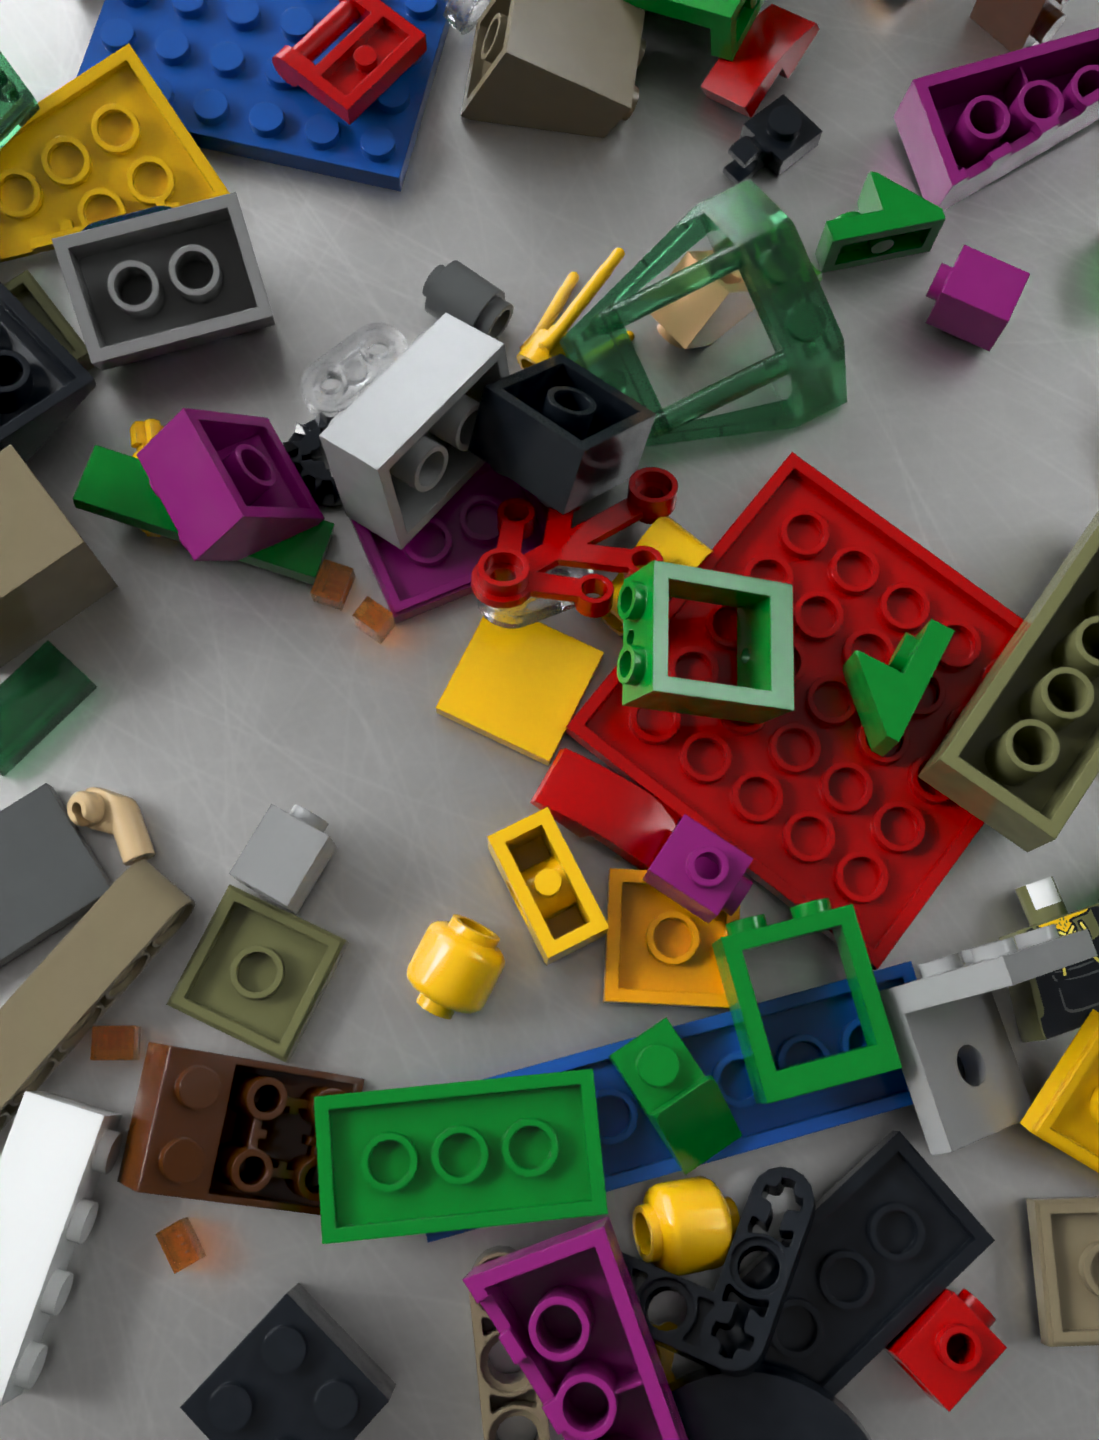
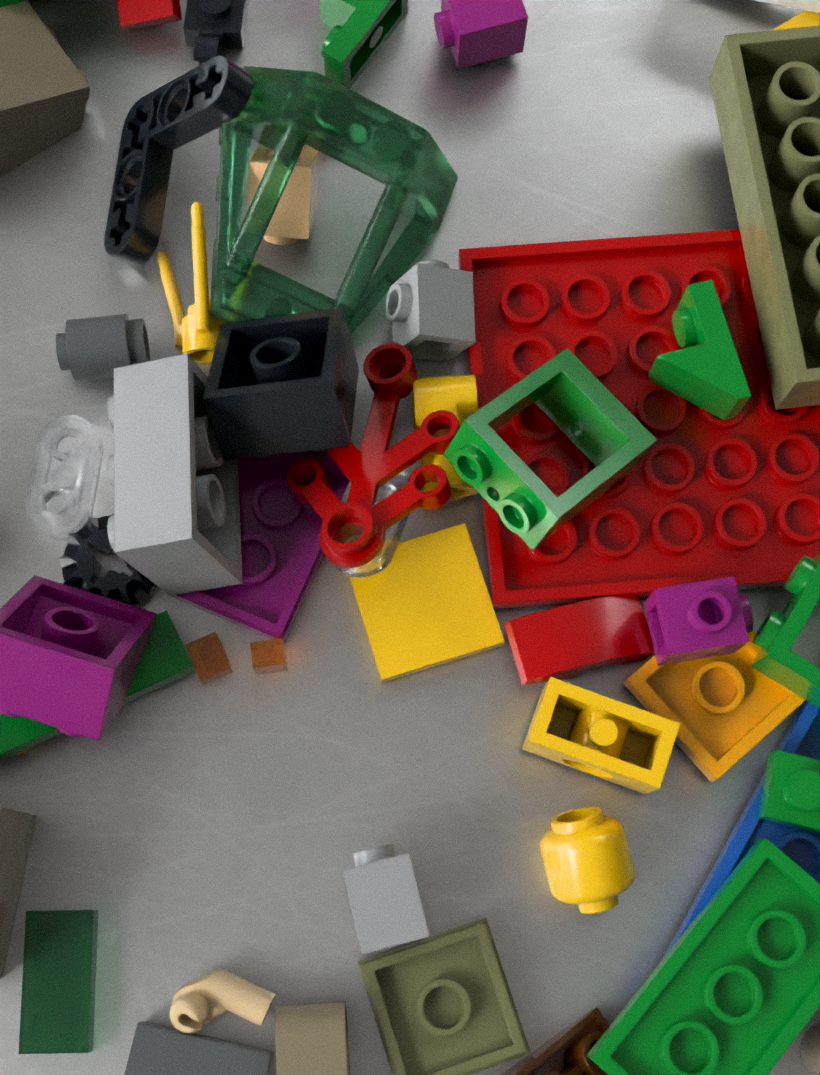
camera: 40 degrees left, 0 degrees up
none -> black beam [104,55,253,266]
none -> light grey brick [385,260,476,362]

